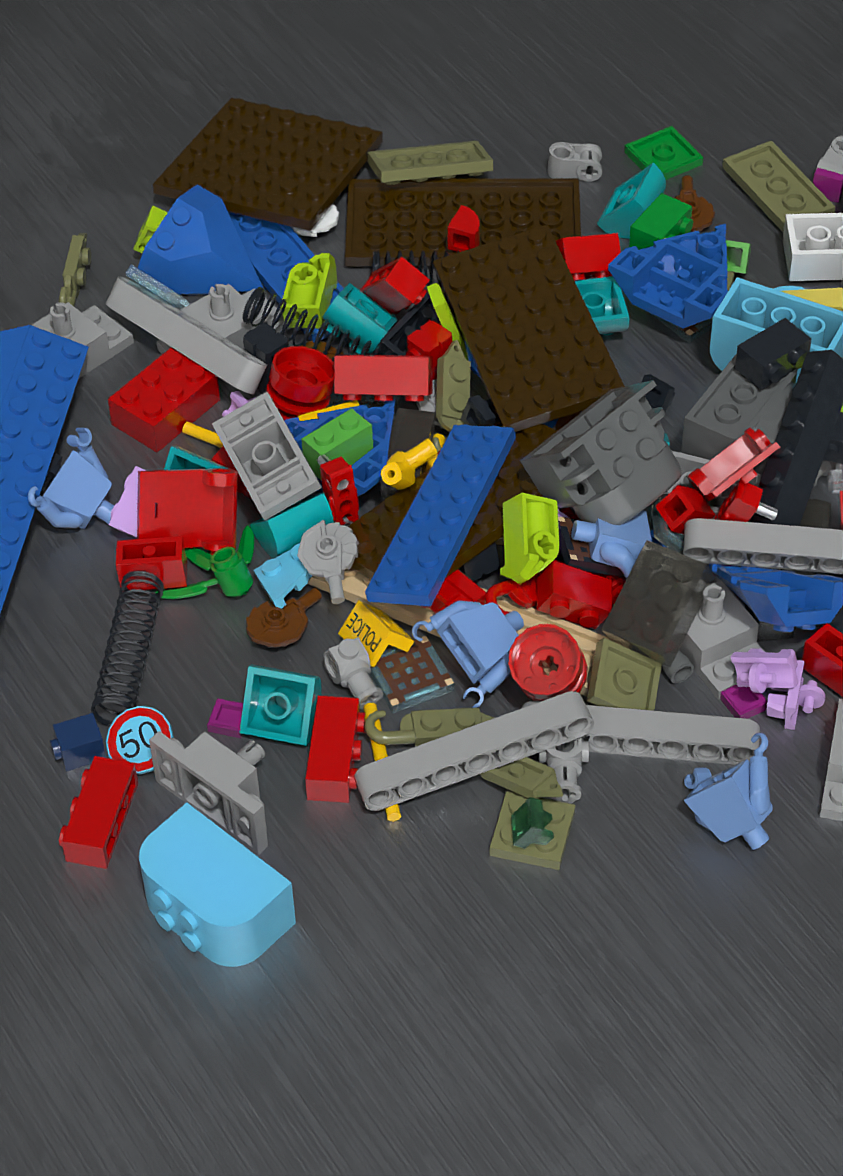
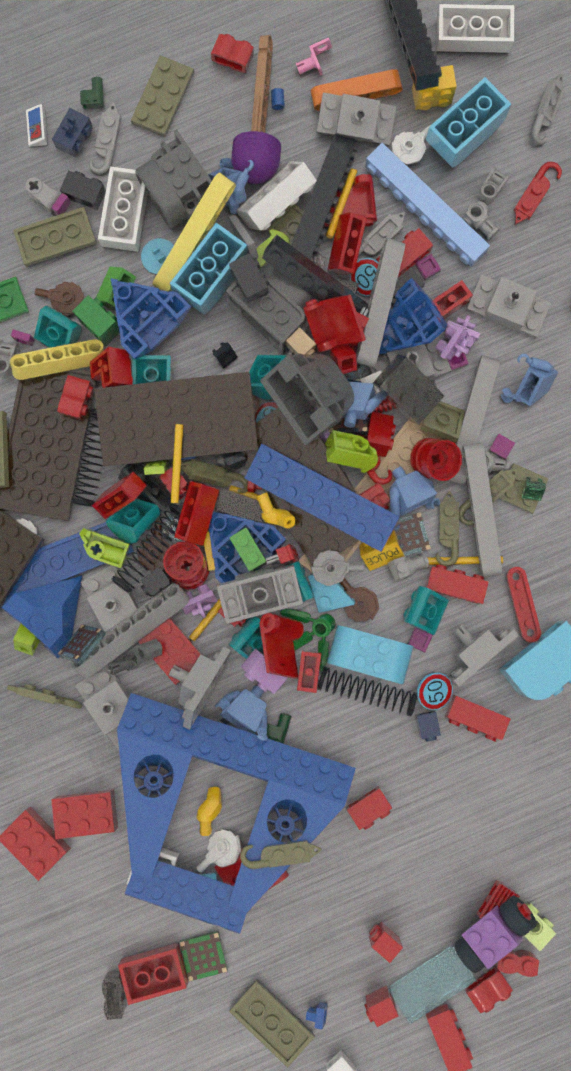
camera: 75 degrees left, 35 degrees up
red brick [447,205,480,252] -> none
none -> light yellow beam [10,339,104,380]
none -> magenta tile [11,329,35,346]
none -> red brick [57,375,94,420]
none -> dark grey beam [108,639,162,675]
none -> light grey brick [169,647,231,730]
none -> yellow bar [171,424,183,503]
none -> dark green piece [266,713,292,744]
none -> tan brick [286,327,316,357]
none -> medium azure brick [327,625,414,684]
none -> magenta tile [488,434,515,460]
none -> red plate [506,567,541,642]

